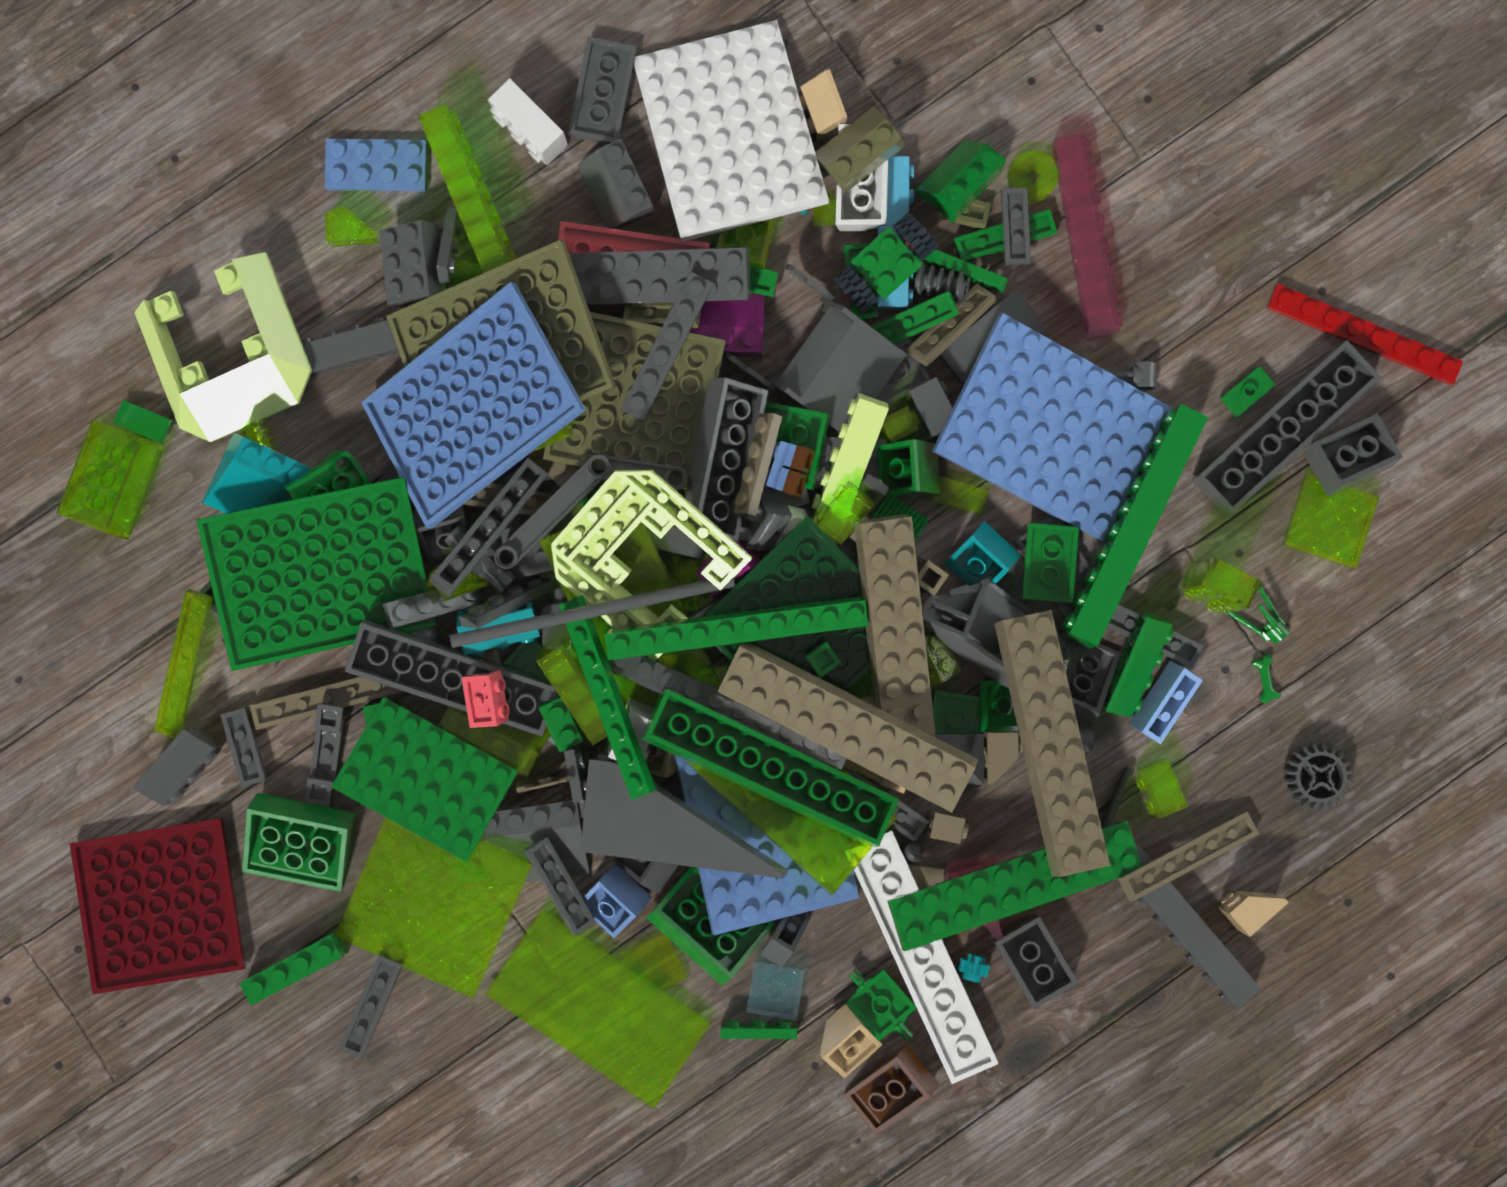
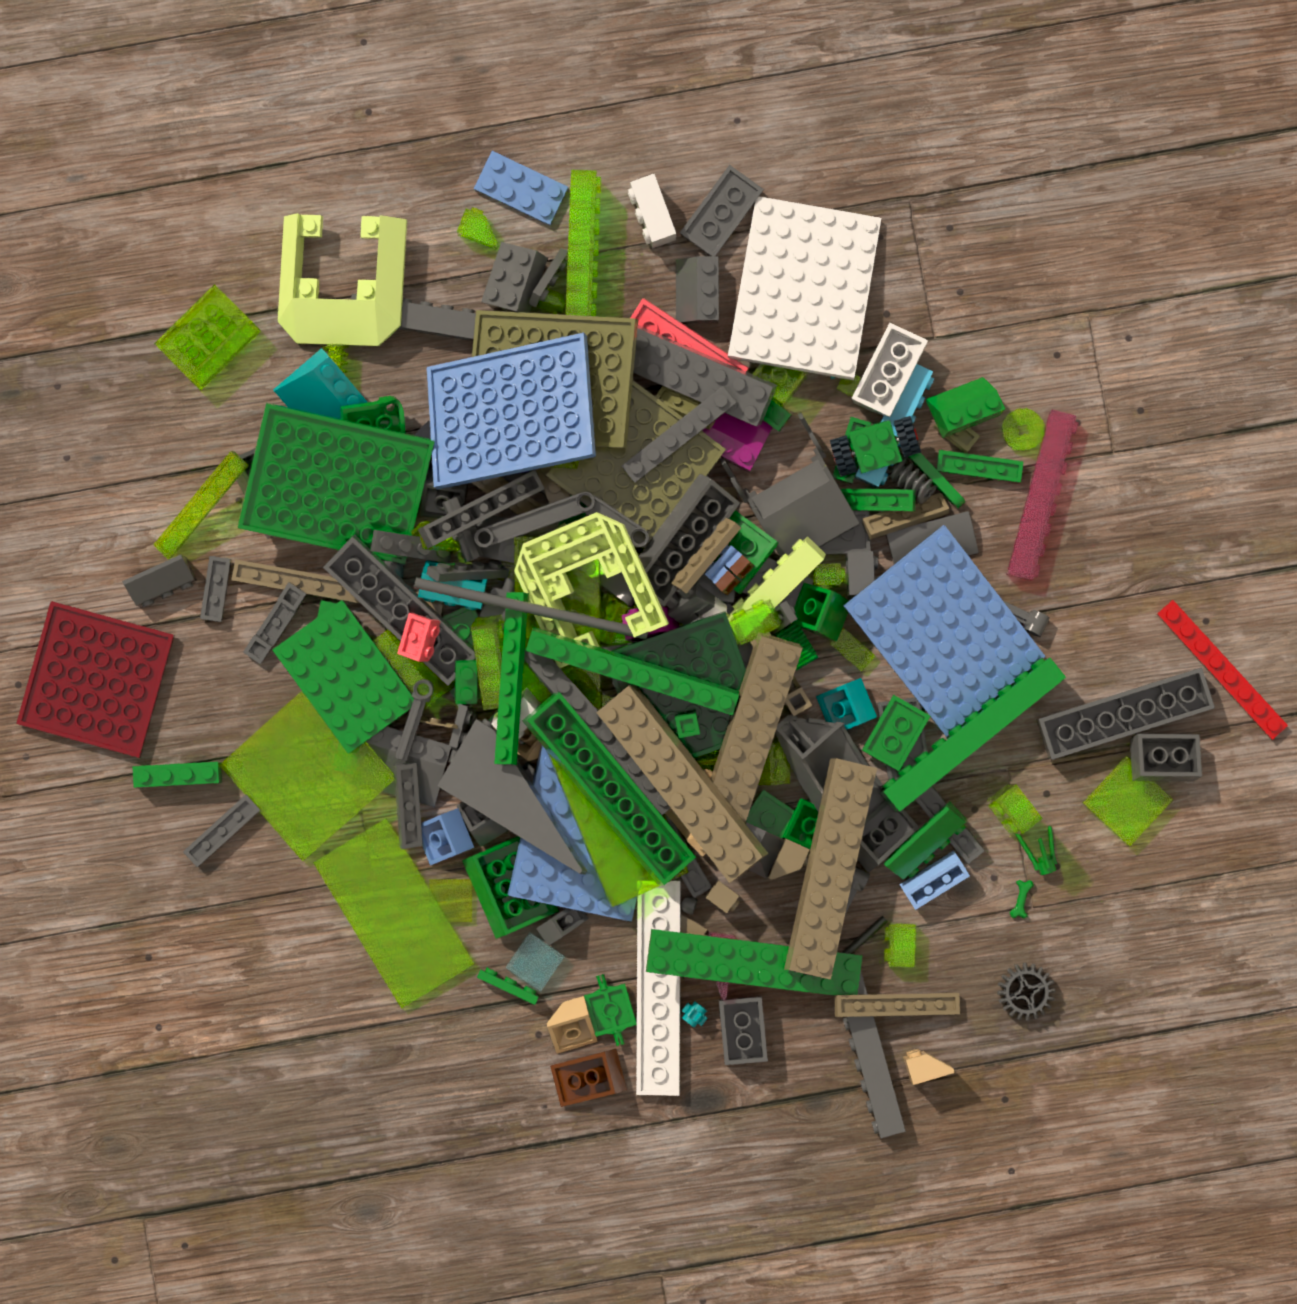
camera: 30 degrees right, 0 degrees up
green slope [113,400,172,444] -> none
green slope [242,793,356,892] -> none
tan slope [799,69,847,140] -> none
olive slope [815,106,905,194] -> none
dark grey plate [1001,188,1031,266] -> none
green plate [1220,366,1276,418] -> none
none -> dark grey axle [395,679,435,761]

